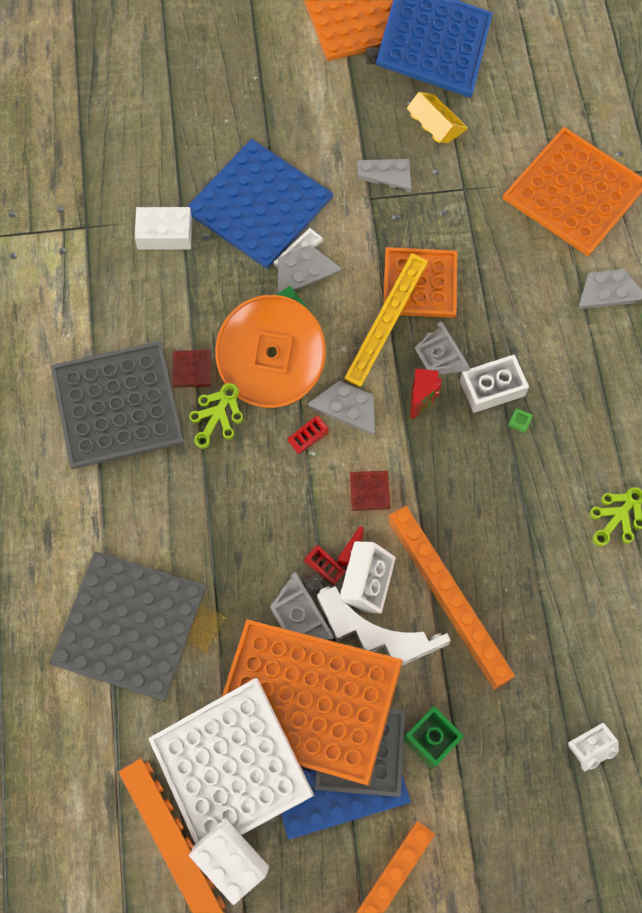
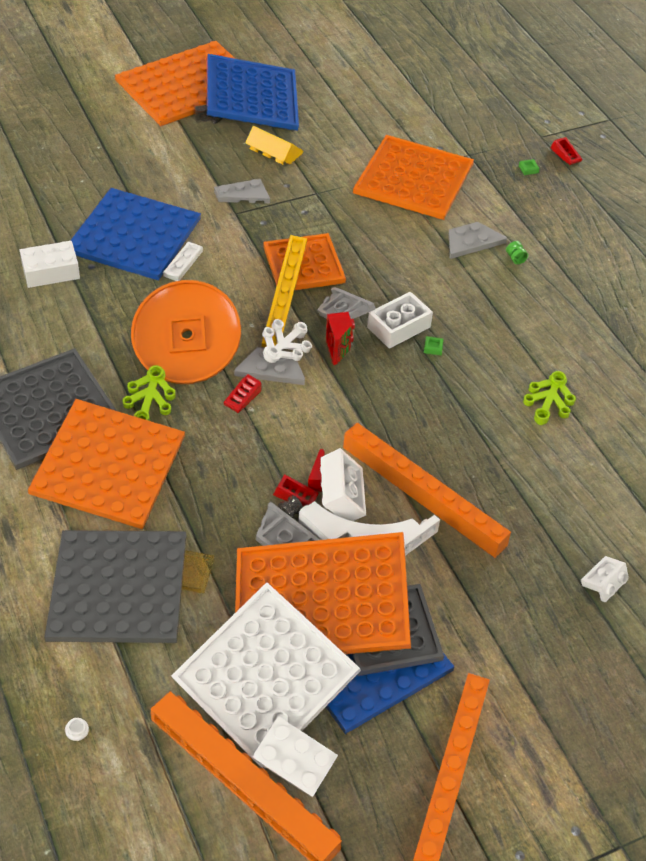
camera: 20 degrees left, 20 degrees down
clear red plate [173,350,211,388] -> none
light grey wing [277,245,341,293] -> none
clear red plate [349,470,391,511] -> none
green brick [404,706,464,769] -> none
none -> orange plate [28,399,185,530]
none -> white plate [65,718,89,741]
none -> white plant [262,319,312,363]

